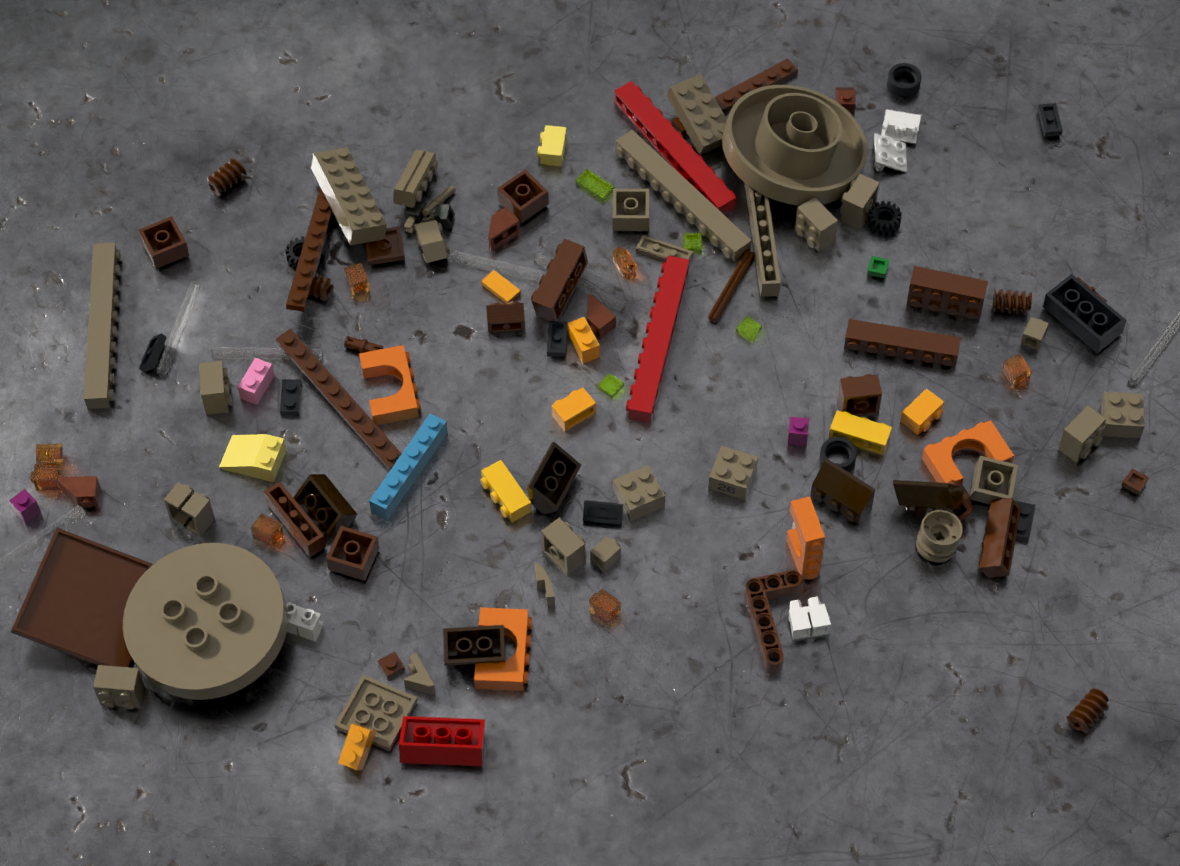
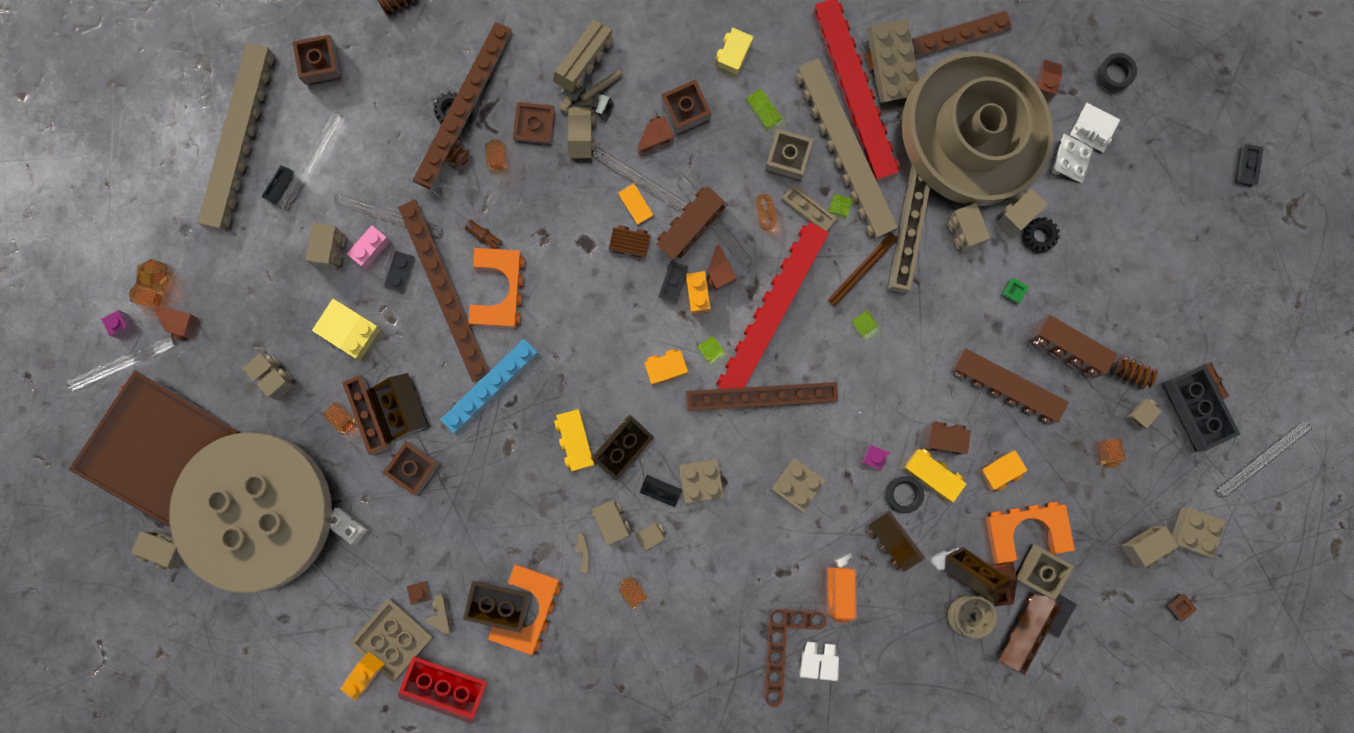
camera: 15 degrees right, 25 degrees up
dark tan brick [311,147,387,245] -> none
none -> reddish brown plate [686,382,838,411]

